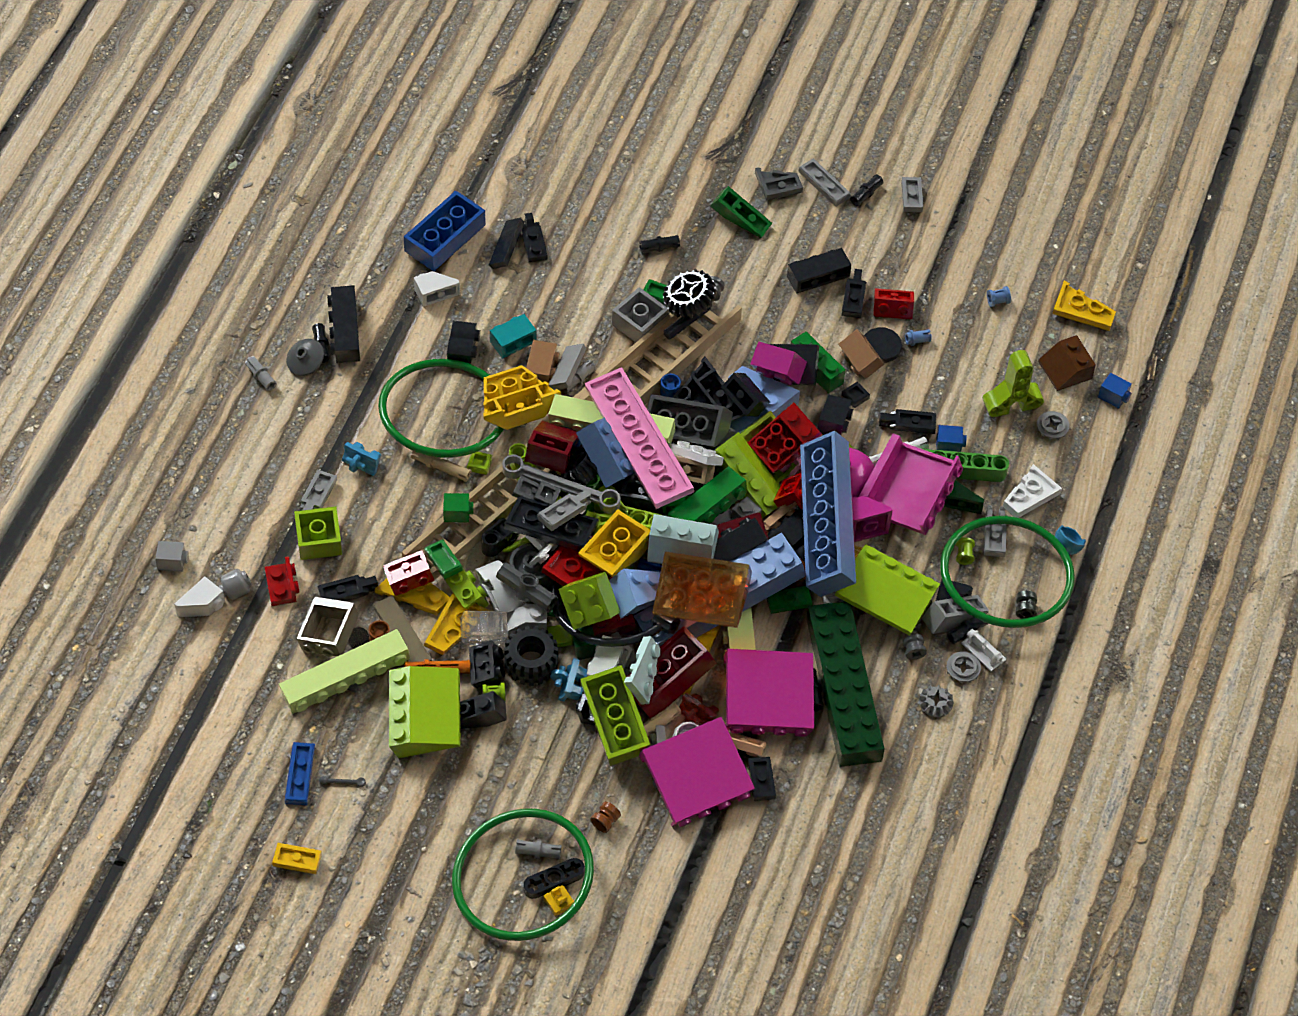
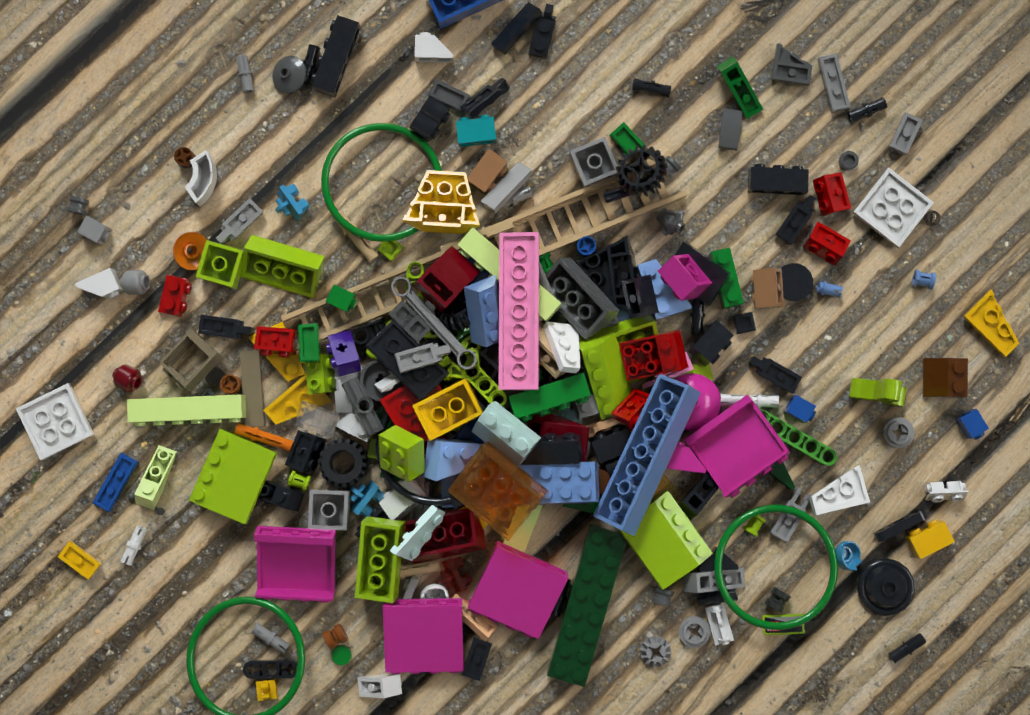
camera: 30 degrees right, 30 degrees up
none -> white plate [16,383,94,460]
none -> dark grey wheel [66,196,89,216]
none -> dark red head [112,364,143,392]
none -> white pin [120,525,148,566]
none -> yellowish green slope [134,445,177,510]
none -> orange dish [173,232,207,270]
none -> reddish brown wheel [174,147,196,169]
none -> white brick [185,150,217,206]
none -> lime slope [241,235,325,298]
none -> dark pink panel [254,526,336,603]
none -> light grey brick [308,489,351,530]
none -> dark purple brick [326,330,361,377]
none -> green tile [332,645,352,665]
none -> white slope [358,674,402,698]
none -> dark grey tile [428,79,470,113]
none -> black hinge [460,78,510,118]
none -> dark grey rock [656,208,685,236]
none -> black slope [678,471,719,521]
none -> black pin [690,298,706,335]
none -> dark grey slope [718,108,742,151]
none -> slope [762,613,805,635]
none -> red bracket [813,172,852,216]
none -> dark grey tile [838,151,859,171]
none -> white plate [853,168,934,248]
none -> black piece [857,558,915,616]
none -> black beam [873,508,928,542]
none -> black axle [888,633,926,664]
none -> yellow brick [905,519,955,559]
none -> clear smoke hinge [924,210,941,226]
none -> white hinge [925,481,969,503]

